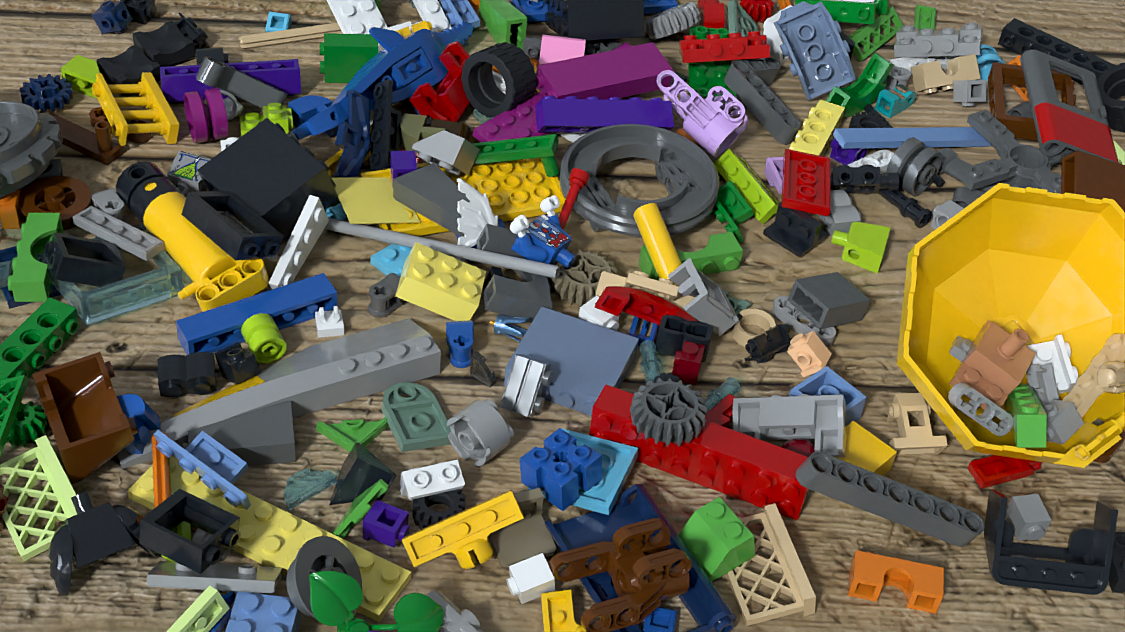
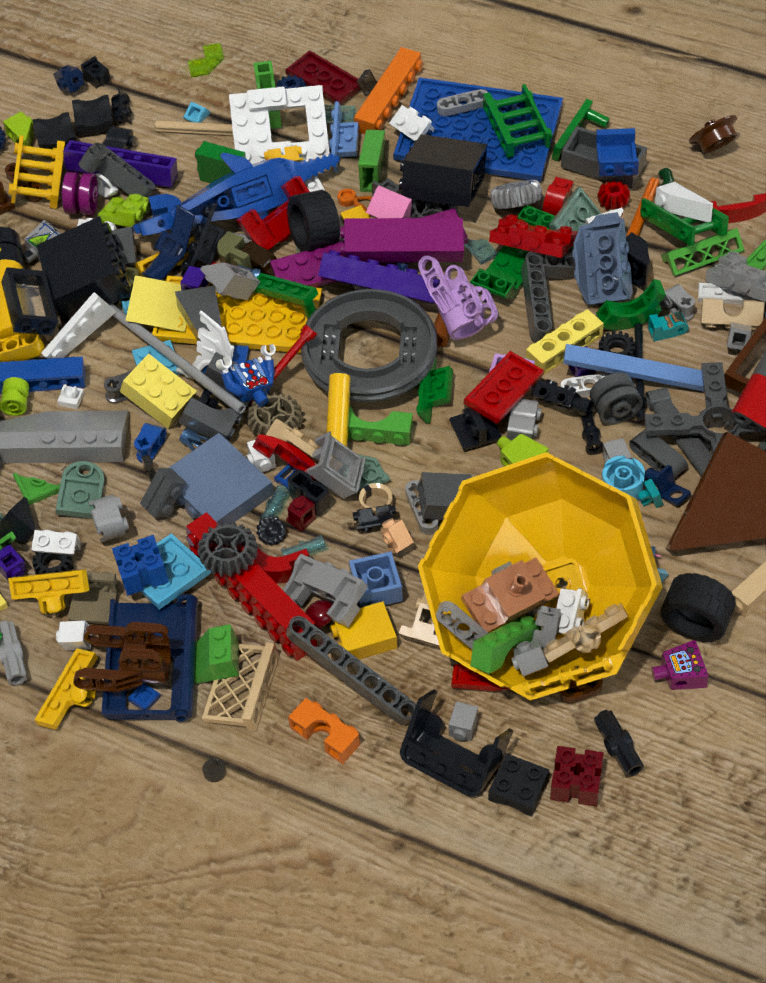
camera: 35 degrees right, 10 degrees up
lime fence [714,149,780,224] -> none

